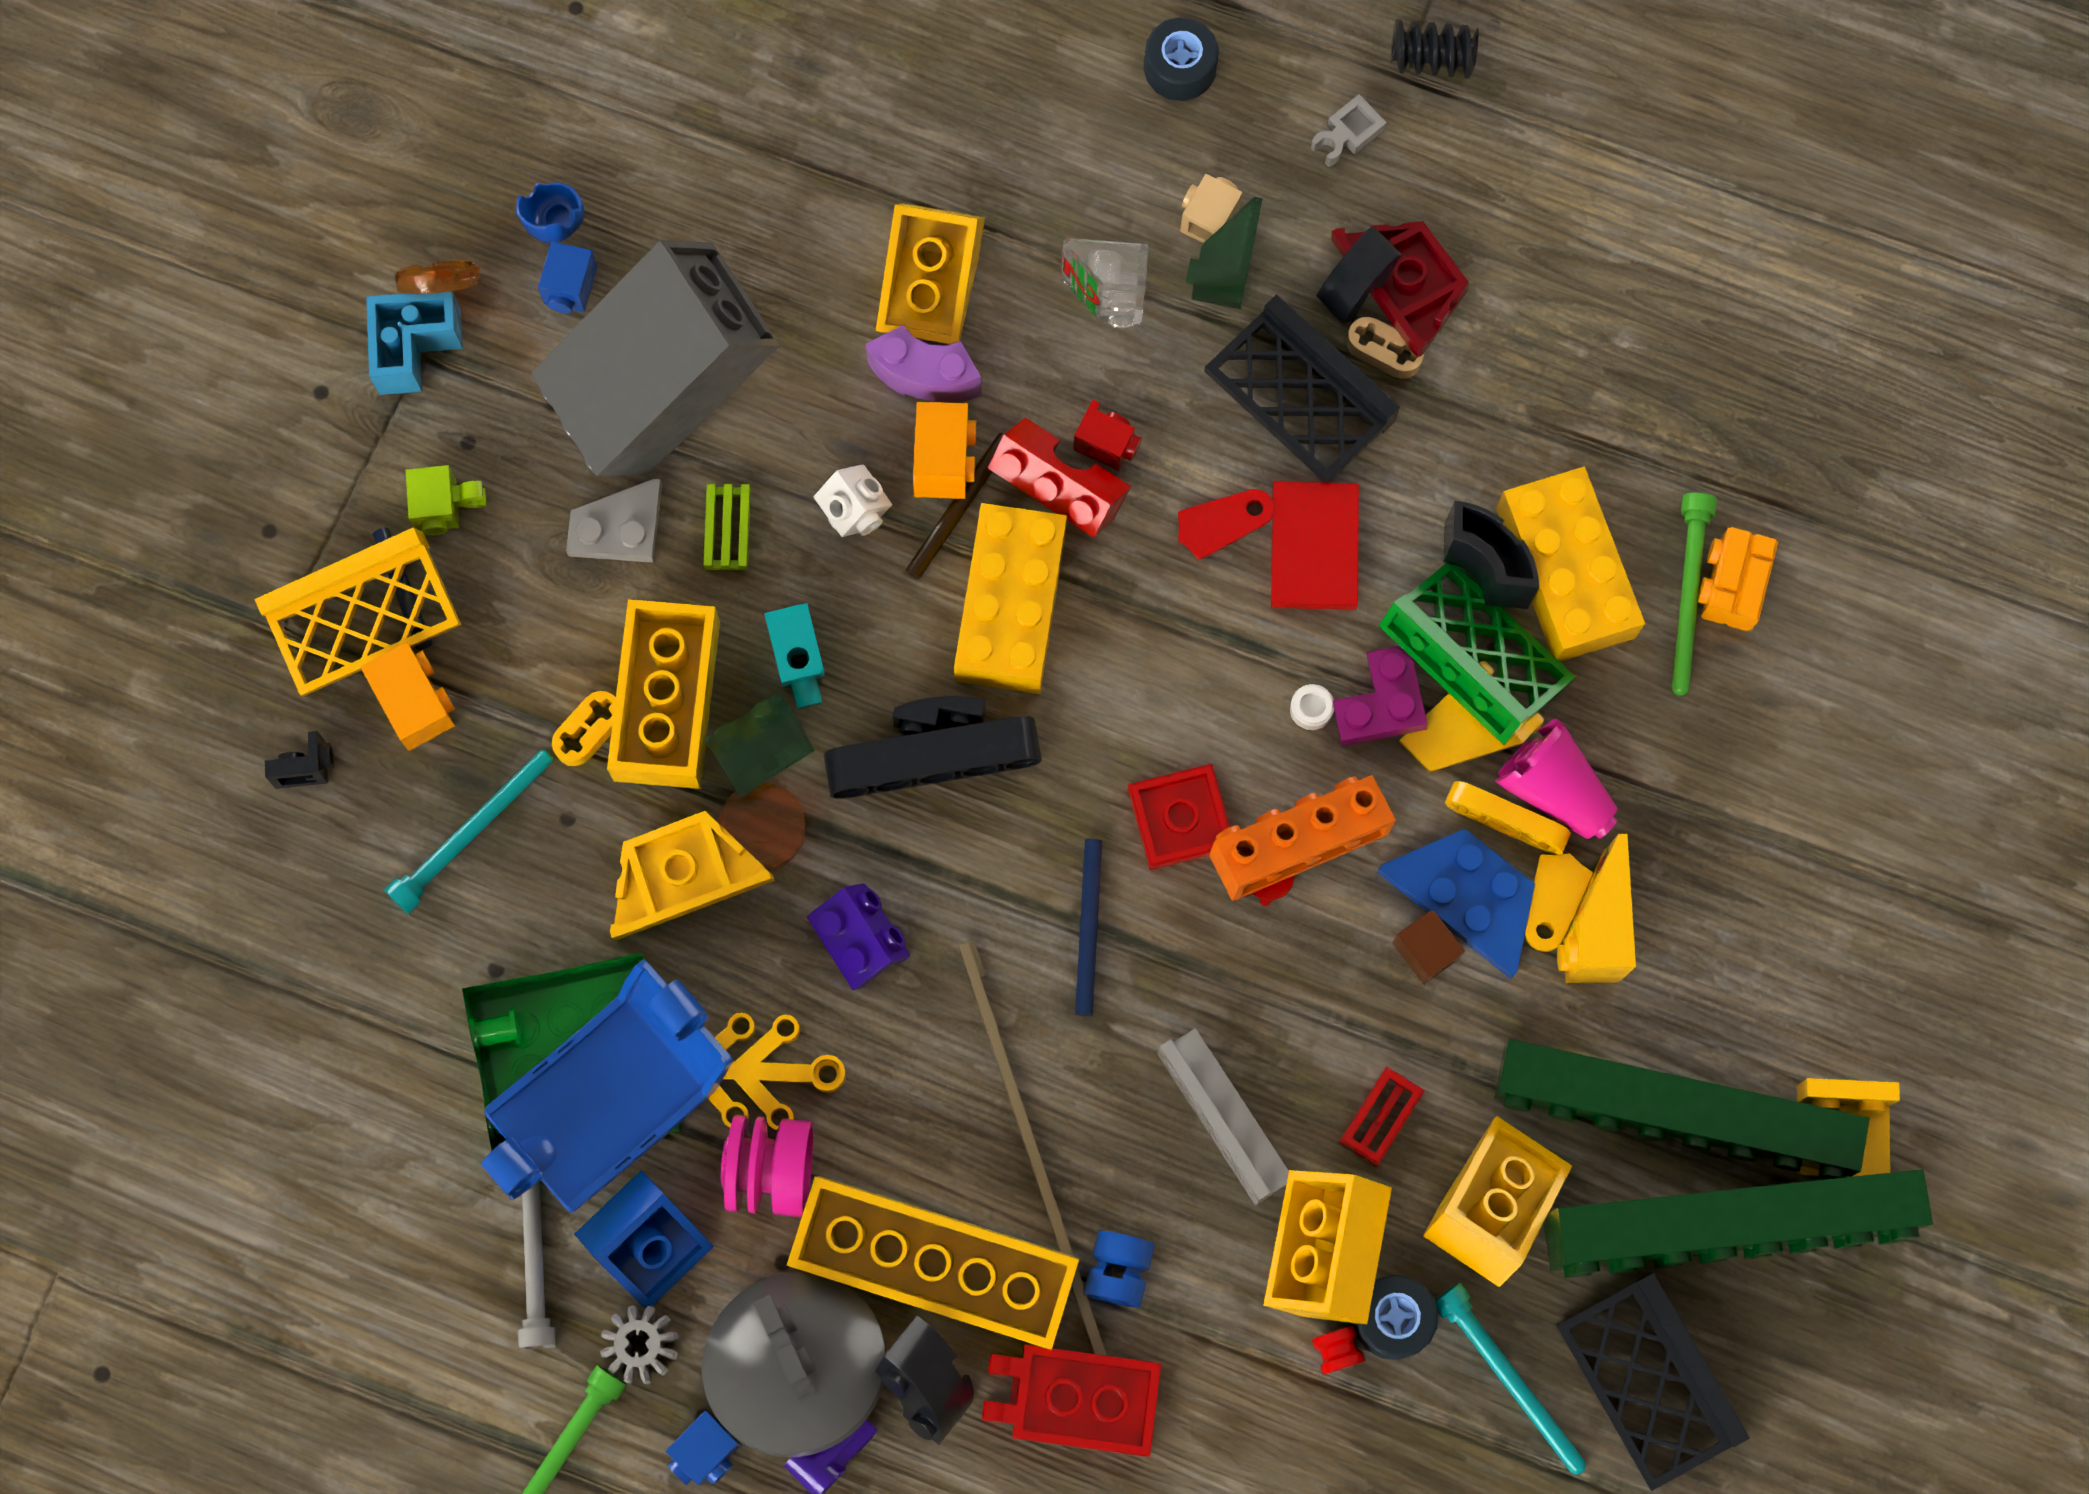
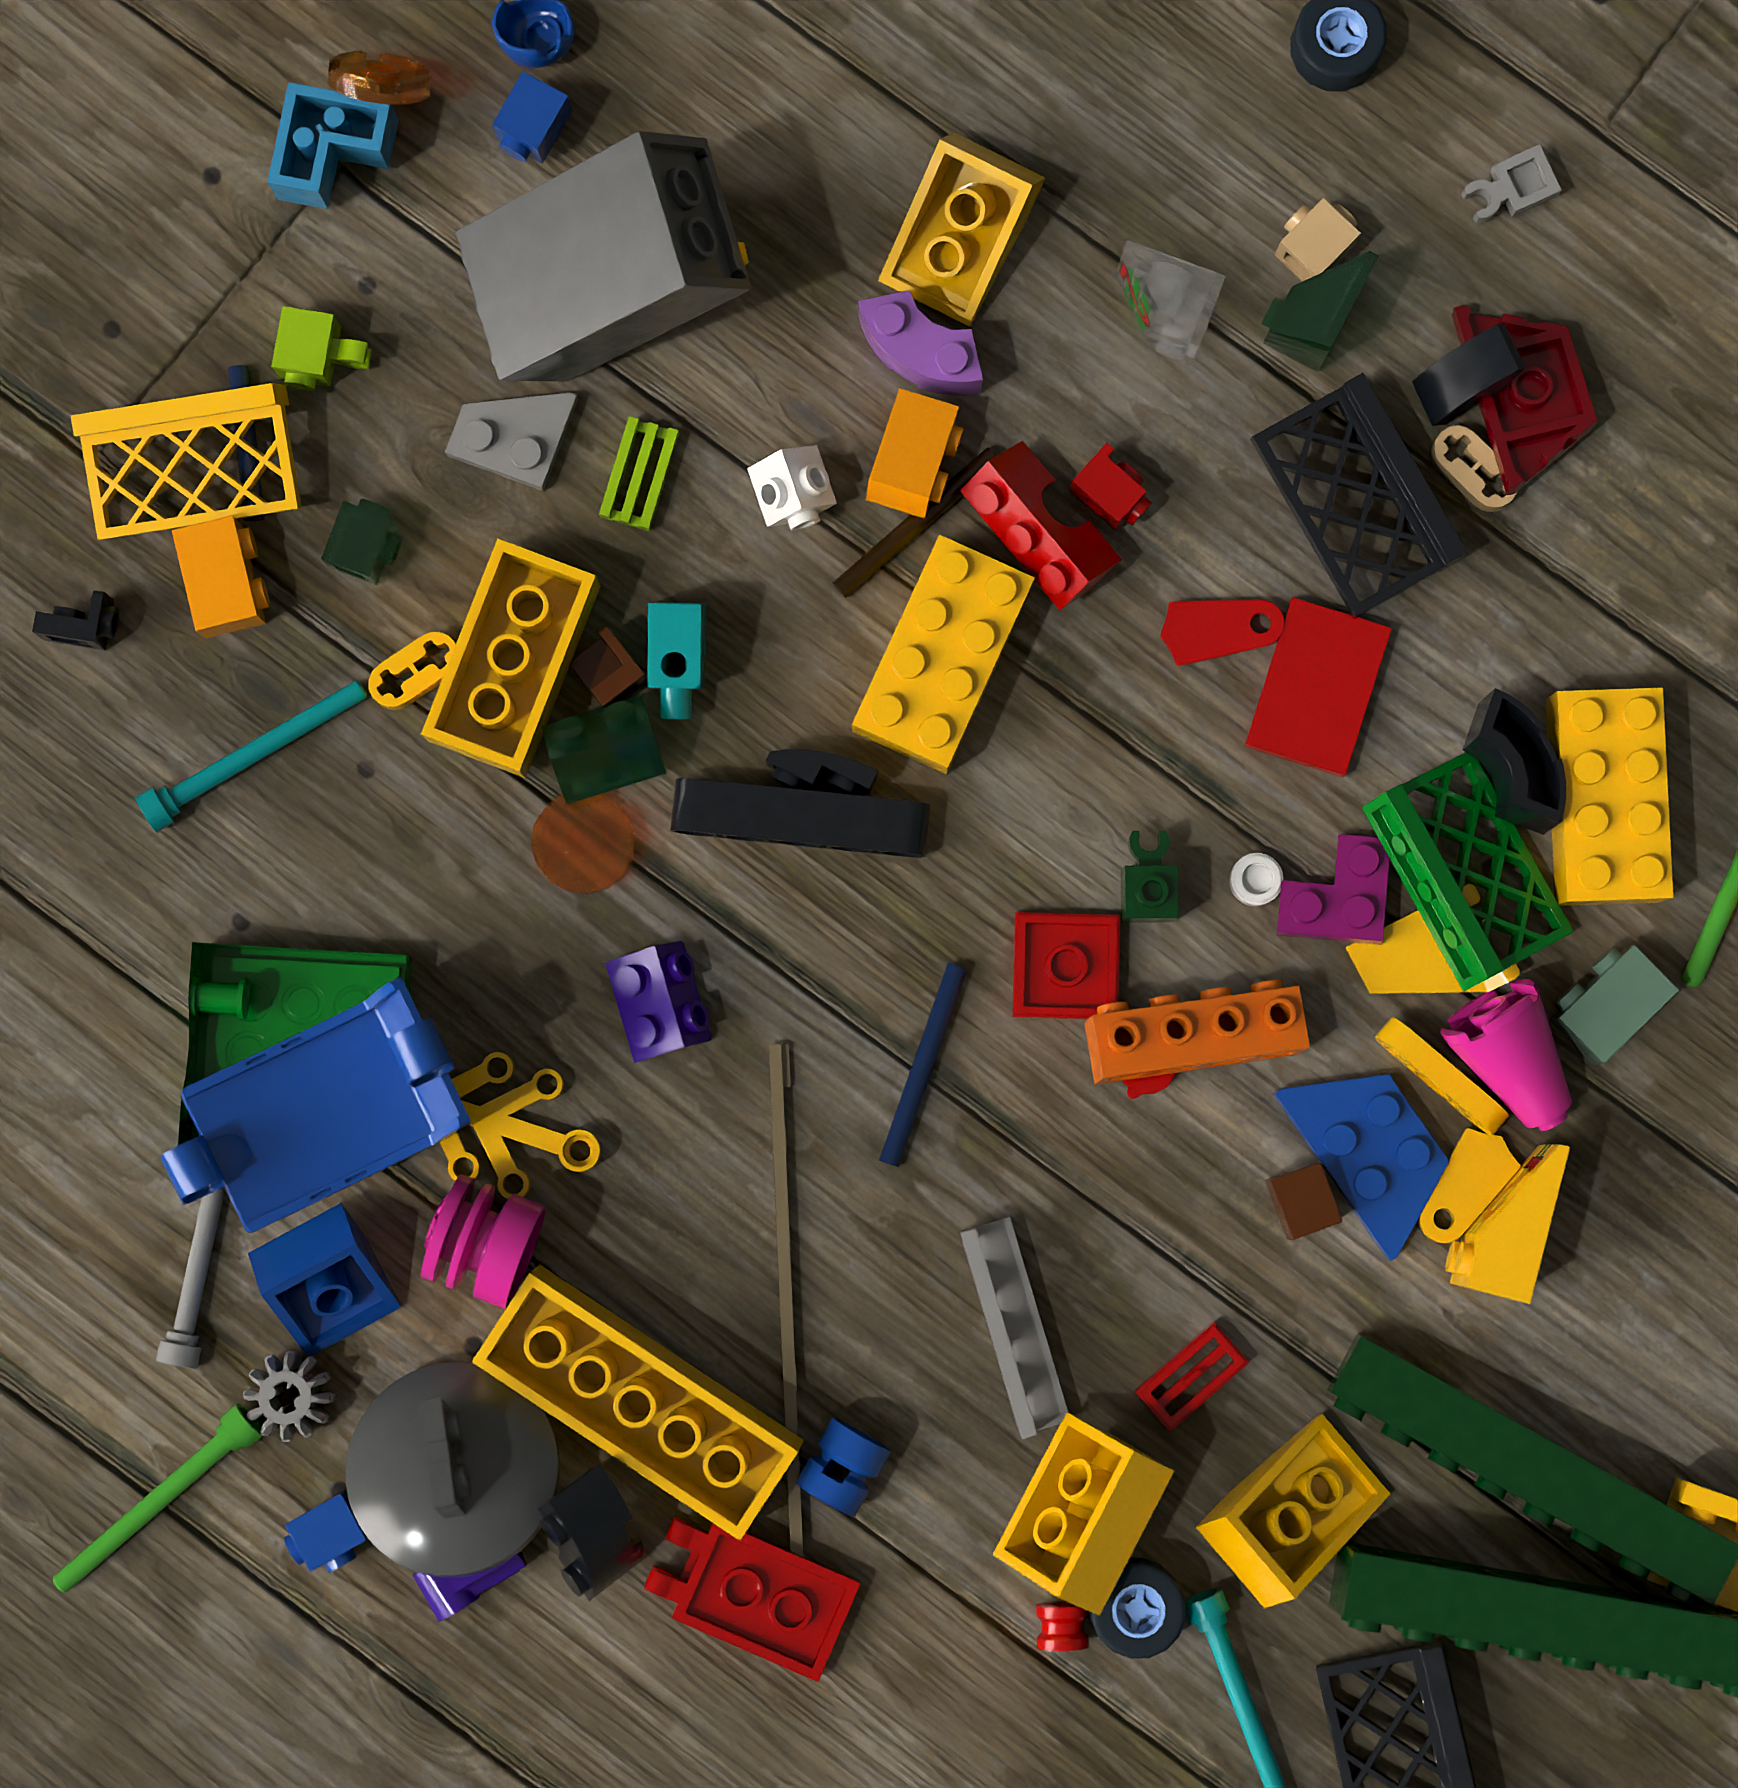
camera: 20 degrees right, 10 degrees up
yellow wing [610,811,775,941] -> none
black piece [1390,19,1479,79] -> none
none -> clear green brick [321,499,402,585]
none -> reddish brown panel [570,626,648,713]
none -> dark green brick [1121,830,1179,923]
none -> sand green piece [1550,945,1679,1065]

